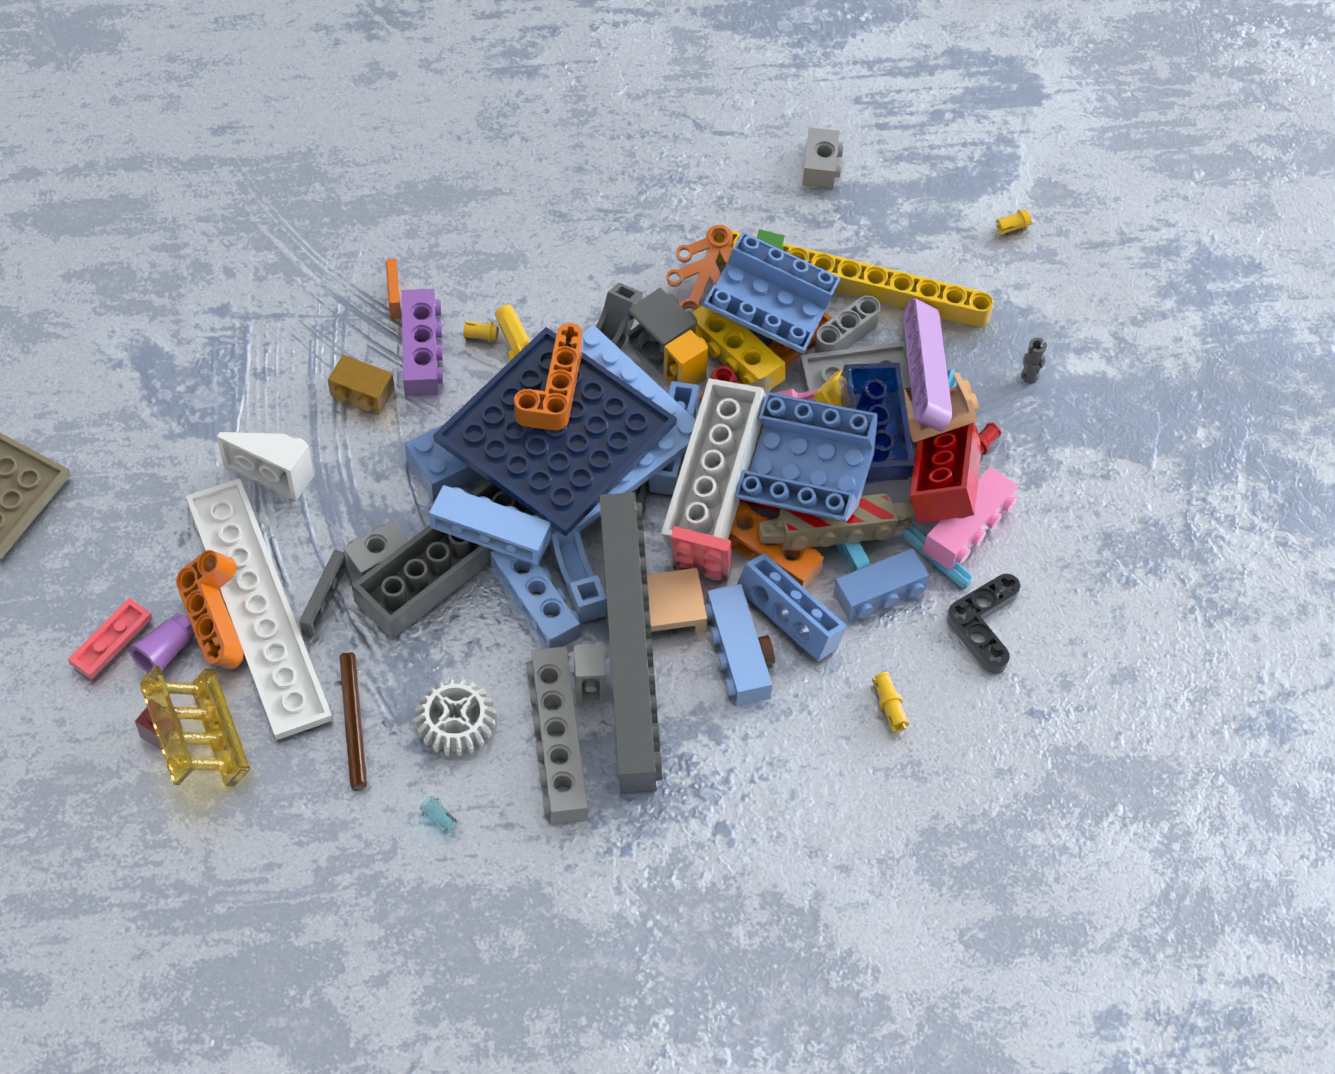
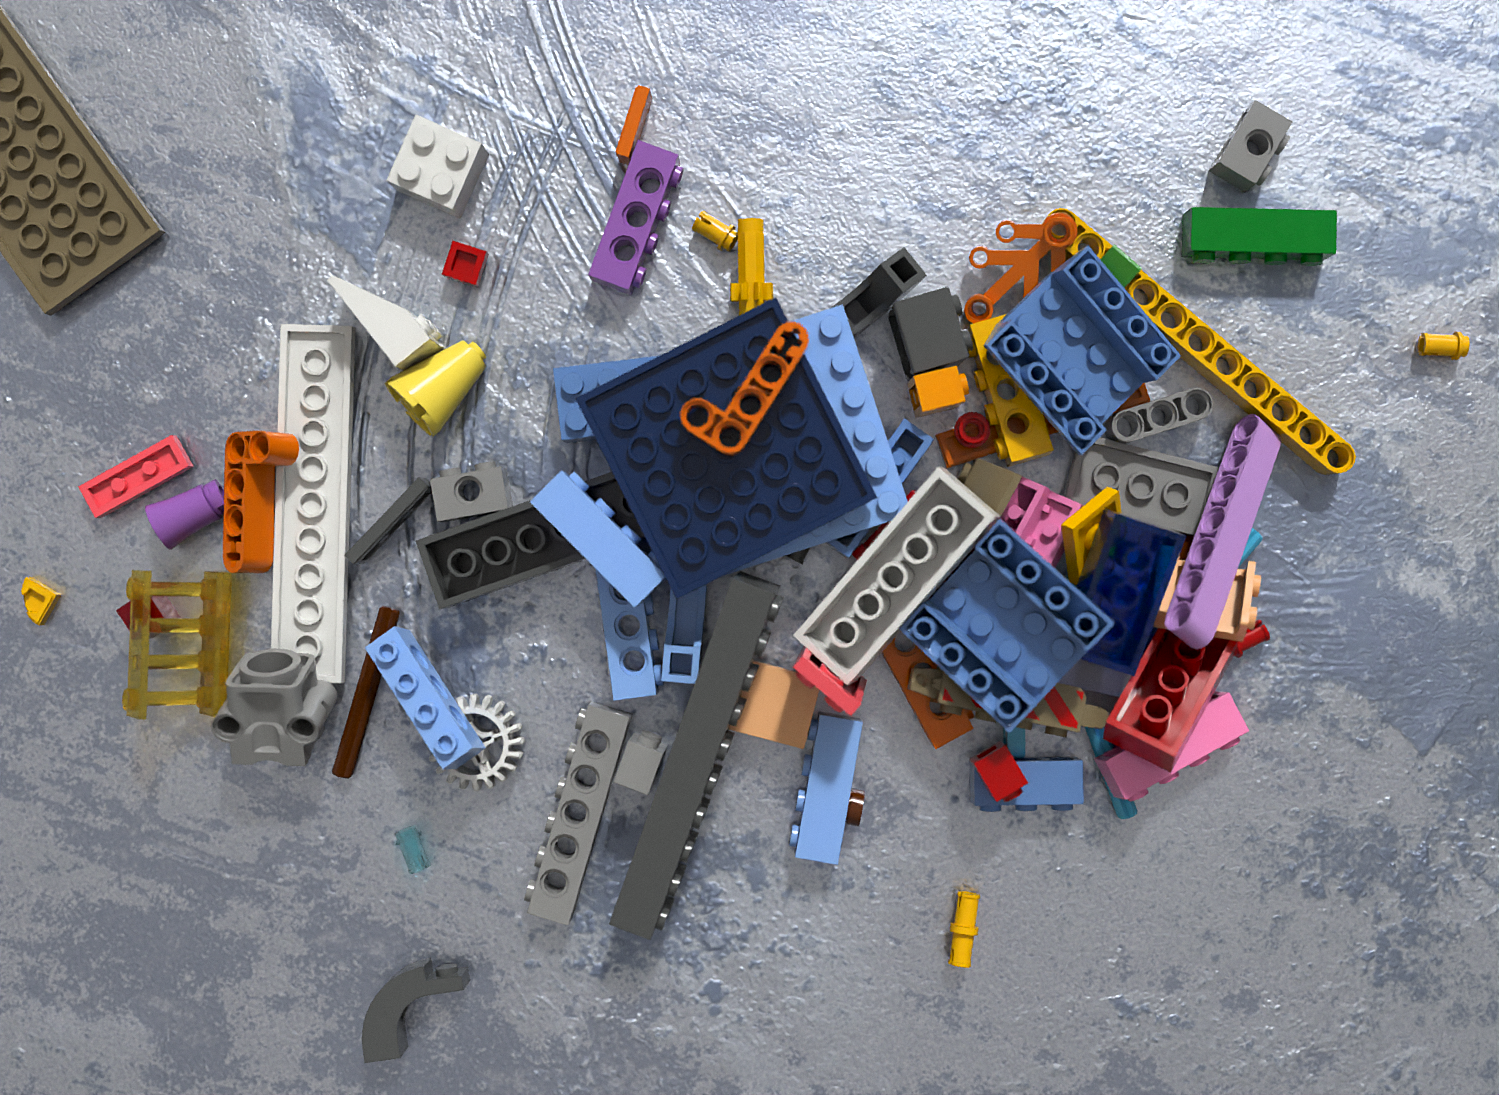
camera: 25 degrees right, 30 degrees up
pearl gold brick [328,355,395,414] -> none
medium blue brick [737,553,847,661] -> none
black beam [947,574,1020,674] -> none
dark grey pin [1021,338,1047,383] -> none
none -> yellow tile [21,577,62,626]
none -> light grey piece [211,649,337,766]
none -> dark grey arch [362,958,470,1063]
none -> light blue brick [365,626,486,769]
none -> light yellow cone [384,340,486,437]
none -> white brick [386,115,489,219]
none -> red plate [442,240,489,287]
none -> red brick [969,741,1028,802]
none -> green brick [1181,207,1337,266]

